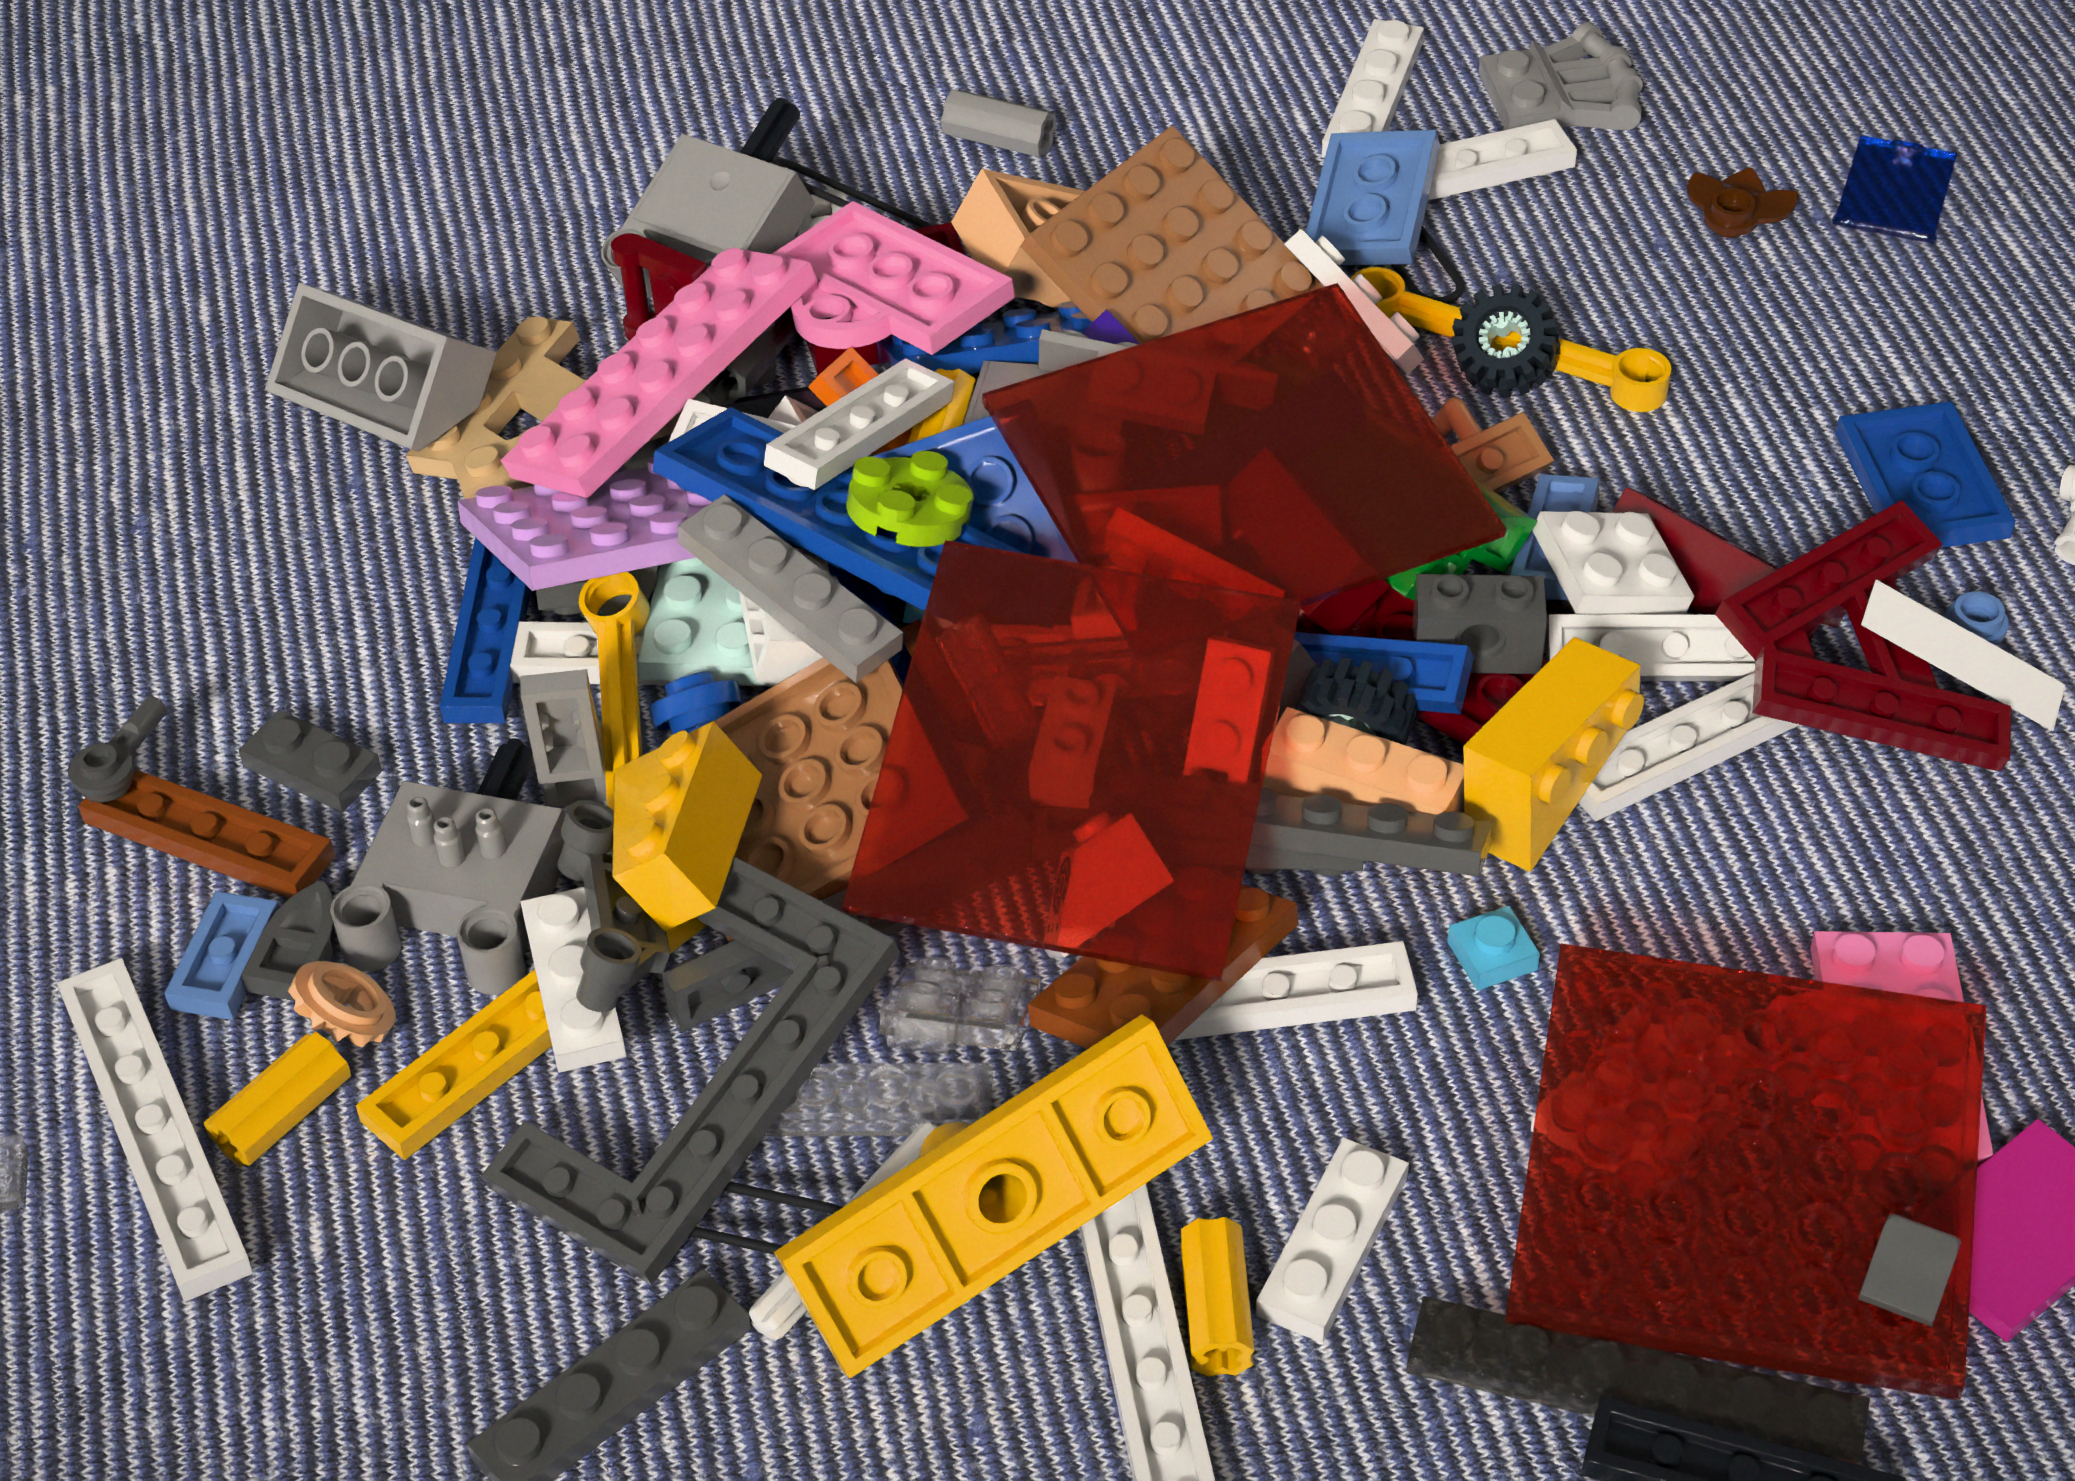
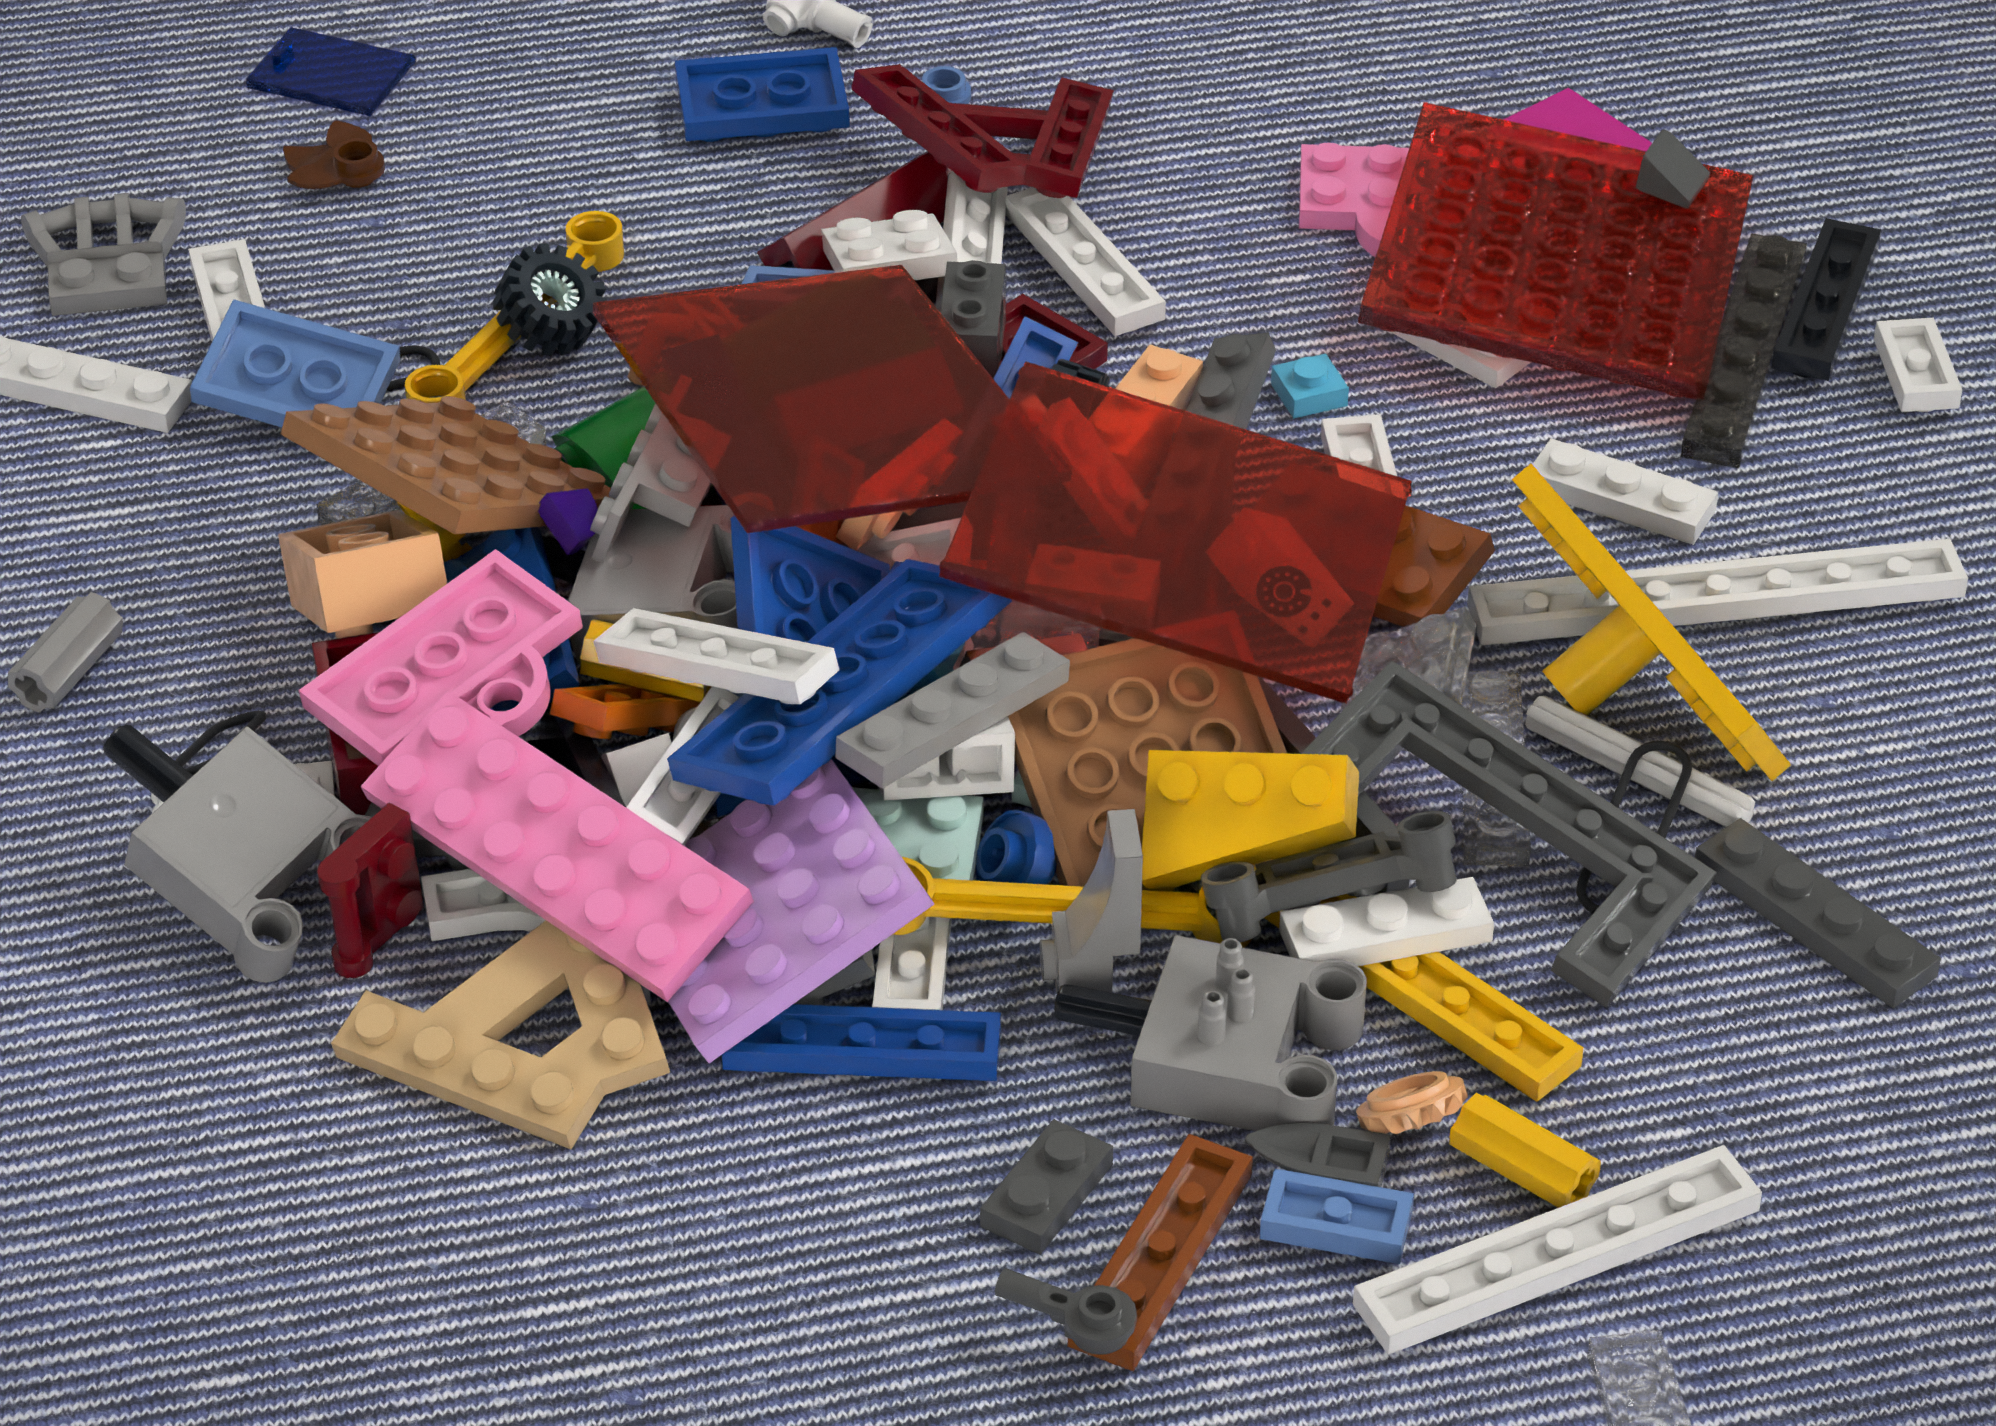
camera: 90 degrees left, 5 degrees down
light grey slope [265,282,497,452] -> none
lime plate [846,451,974,547] -> none
yellow axle [1180,1217,1254,1377] -> none
plate [1285,229,1424,375] -> none
yellow wedge [1463,637,1644,872] -> none
white sticker [1861,579,2066,731] -> none

